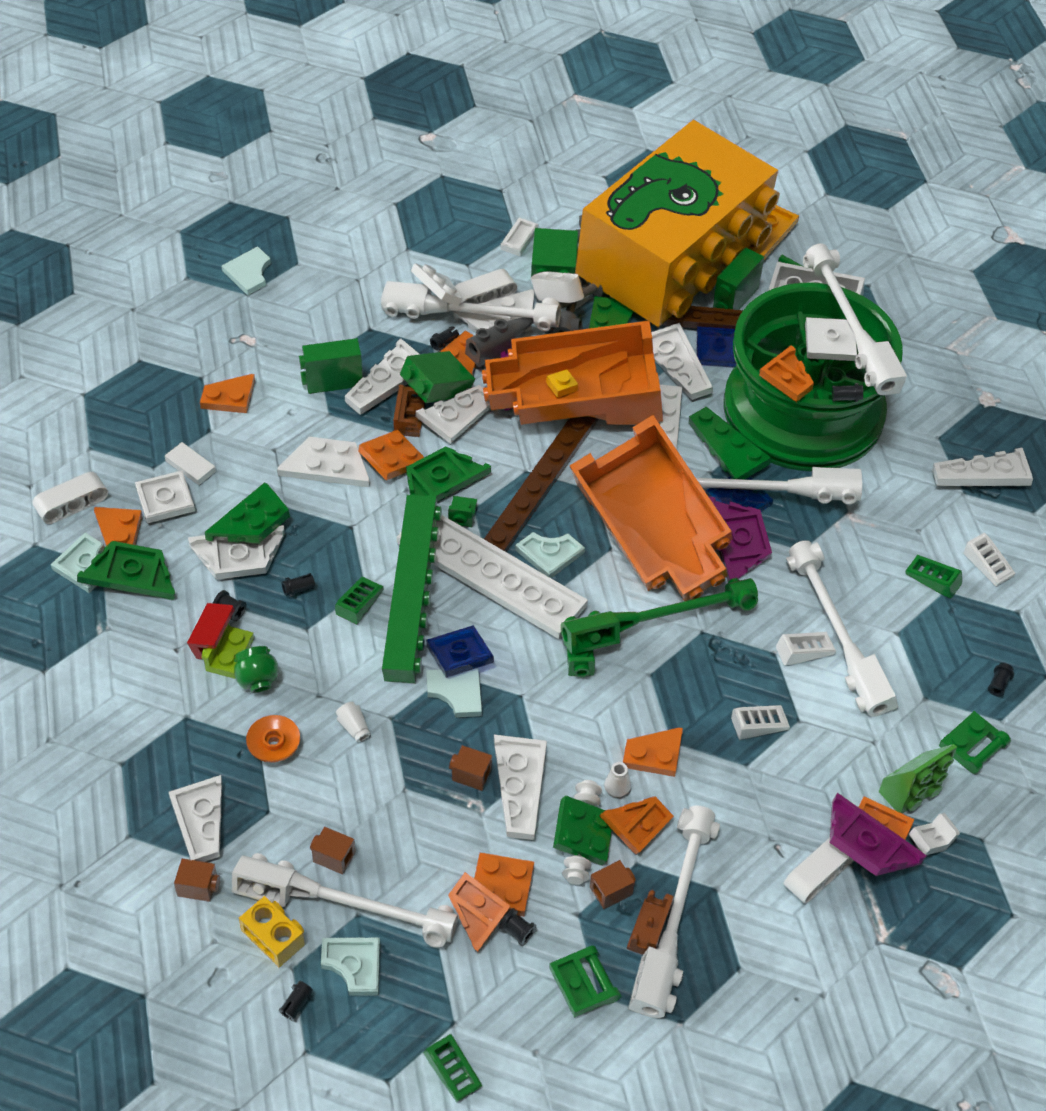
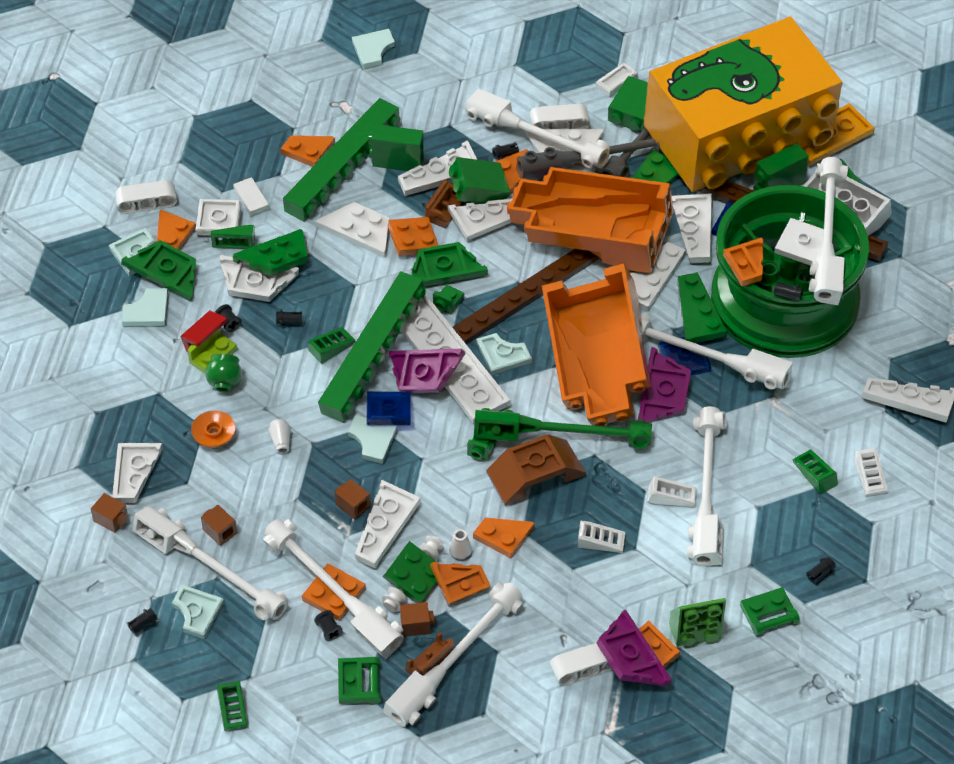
camera: 25 degrees right, 0 degrees up
yellow brick [239,896,305,968] -> none
white wing [411,263,462,307] -> none
orange wing [448,872,511,952] -> none
white beam [531,272,584,303] -> none
yellow plate [546,369,578,398] -> none
white bracket [909,813,960,855] -> none
none -> light aqua tile [122,288,168,326]
none -> green slope [211,225,255,249]
none -> white bar [263,519,404,660]
none -> green brick [283,98,400,222]
none -> magenta wing [388,348,465,393]
none -> dark orange slope [486,434,586,506]

